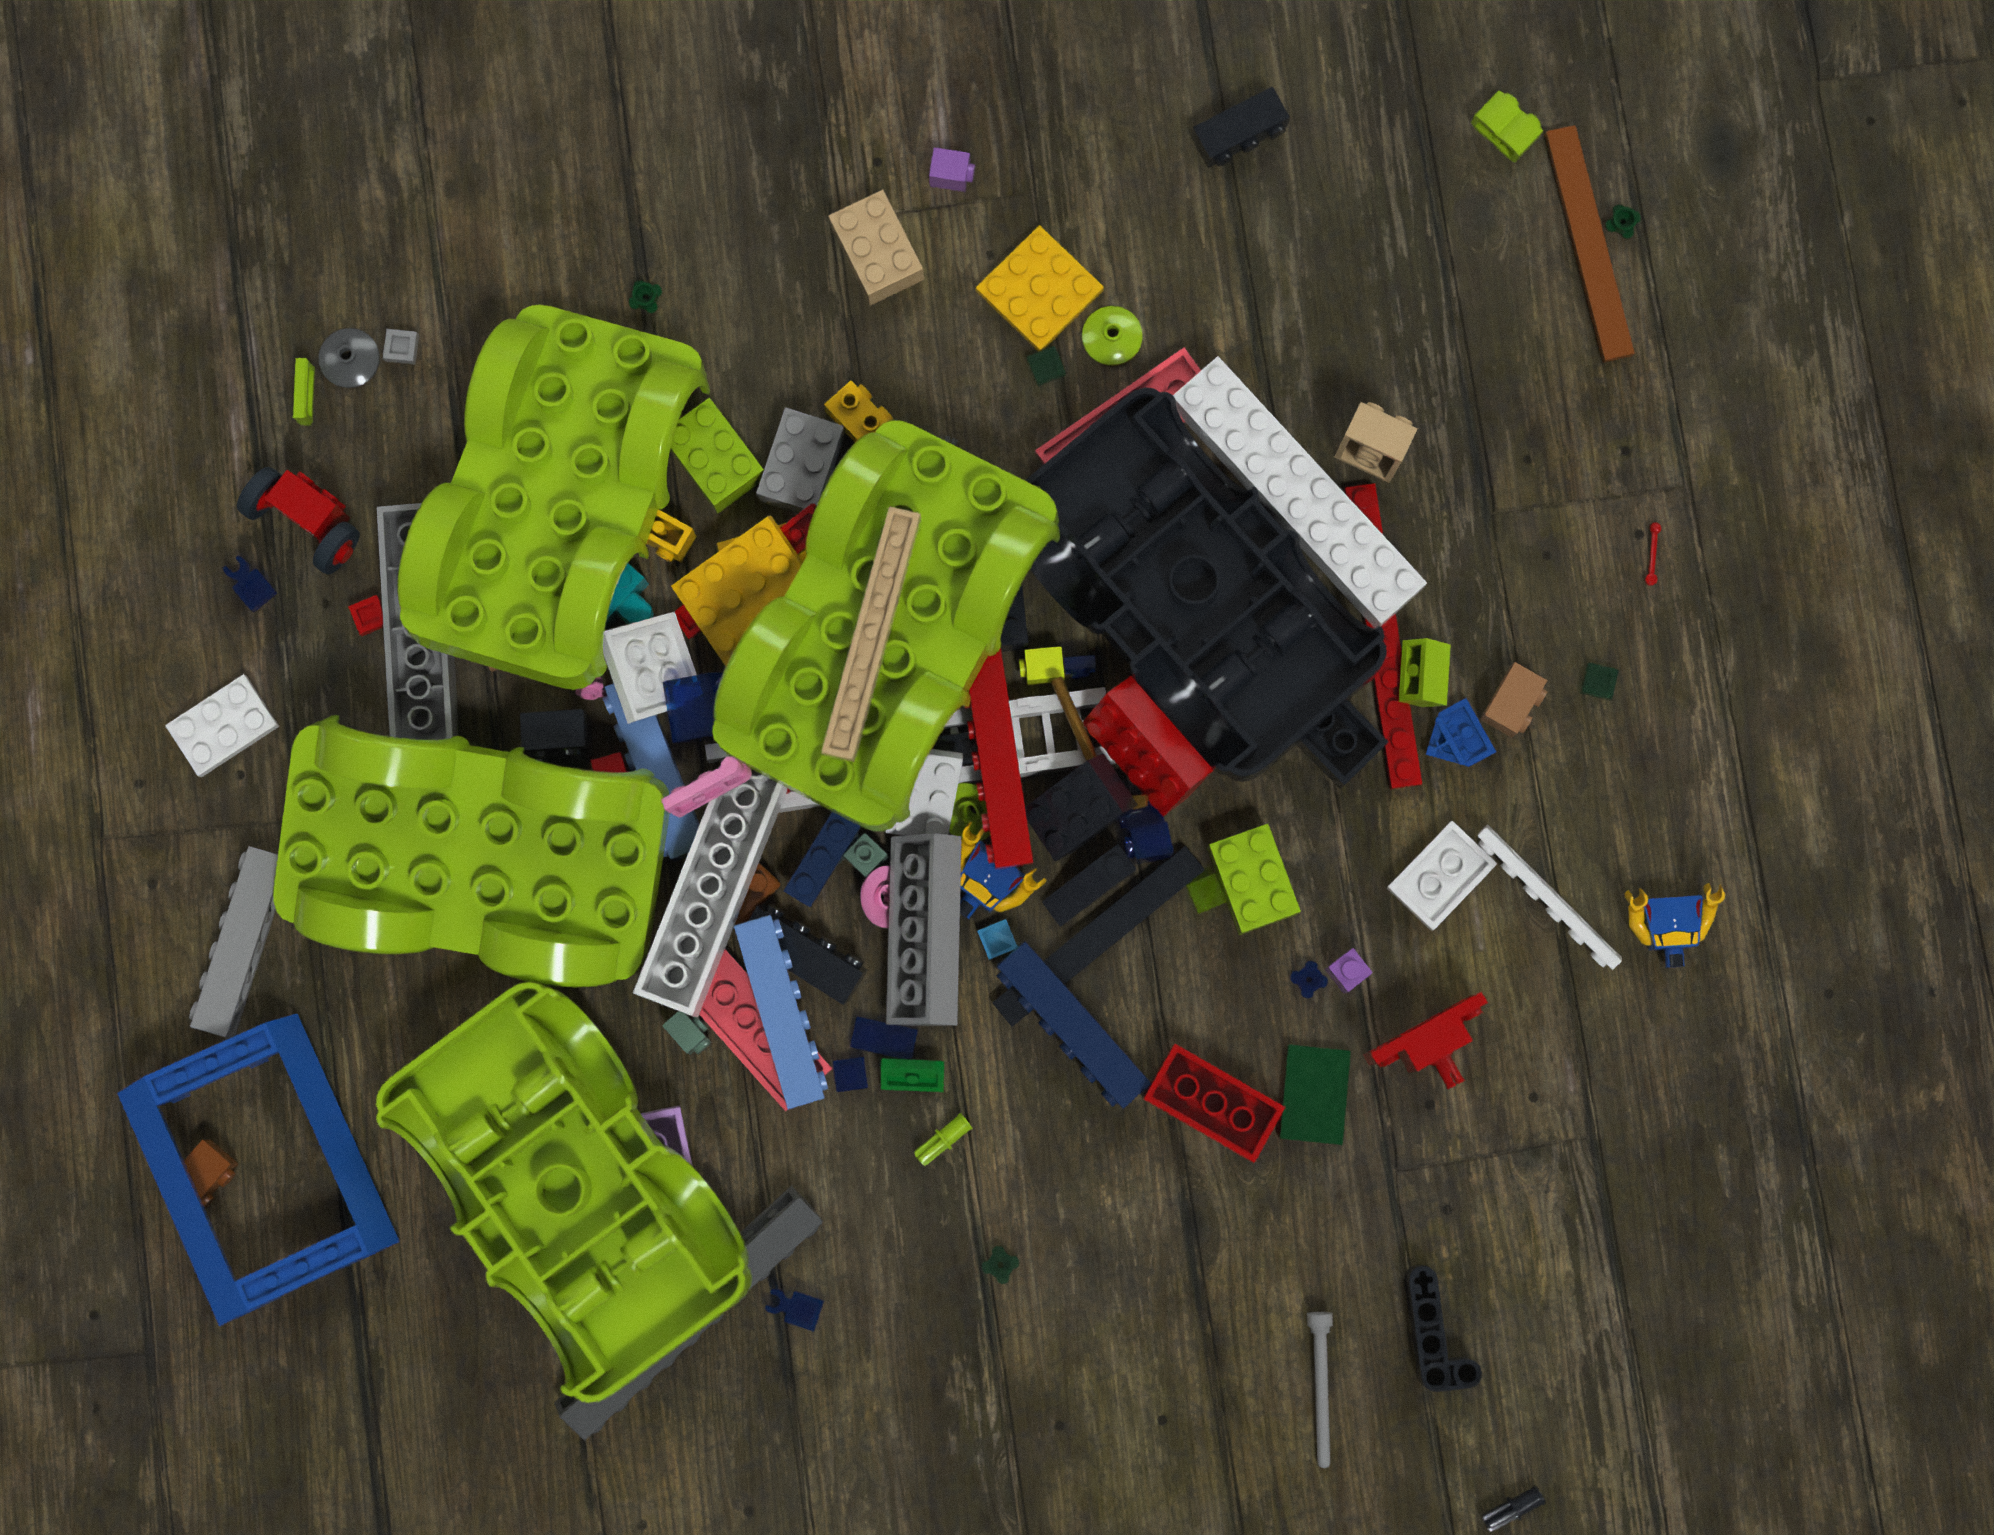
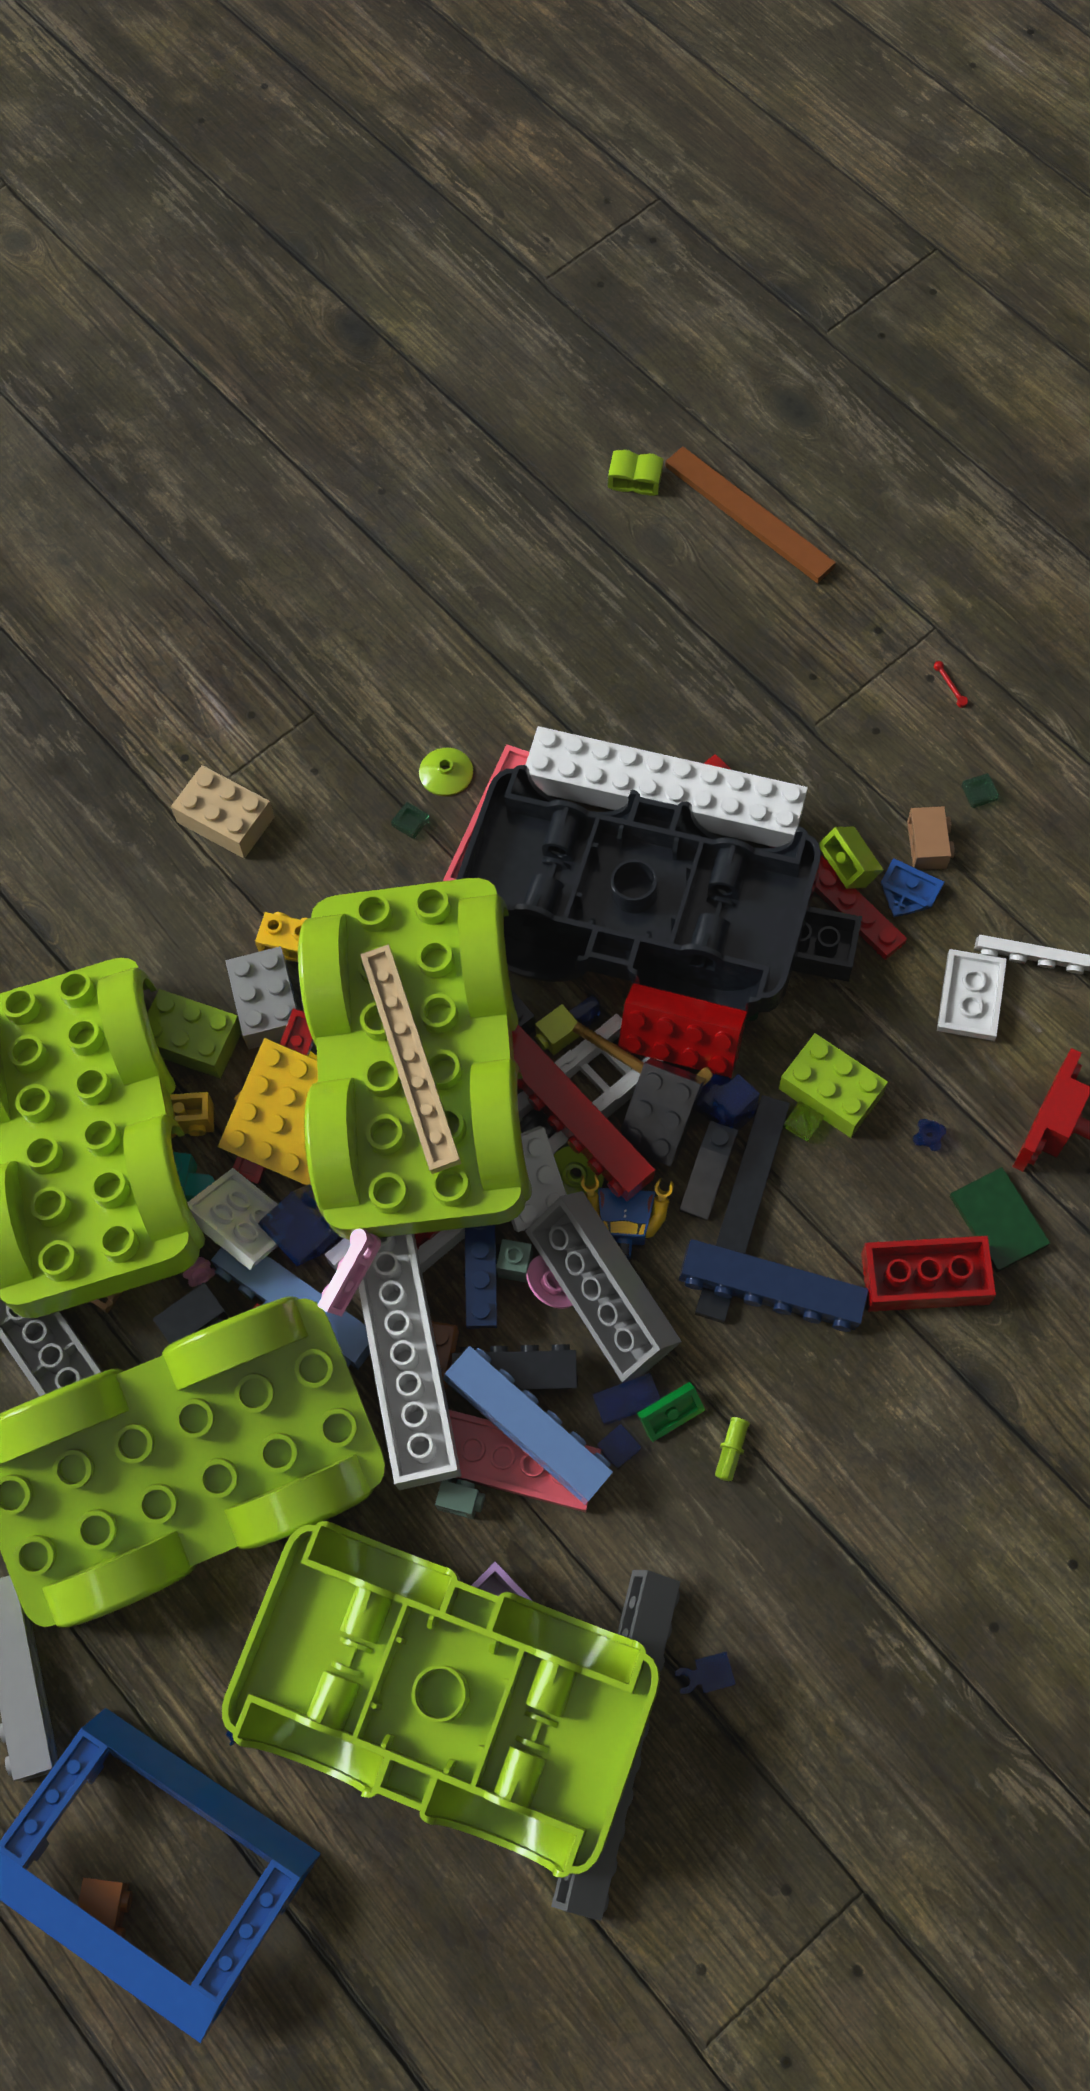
camera: 30 degrees left, 15 degrees down
dark green plate [629,280,662,314] -> none
medium lavender brick [929,147,975,192] -> none
yellow plate [976,225,1104,353] -> none
dark azure tile [977,919,1017,960] -> none
clear green plate [982,1246,1019,1284] -> none
black brick [1191,86,1290,168] -> none
medium lavender brick [1325,948,1373,994] -> none
tan brick [1334,402,1418,483] -> none
dark green plate [1605,204,1641,239] -> none

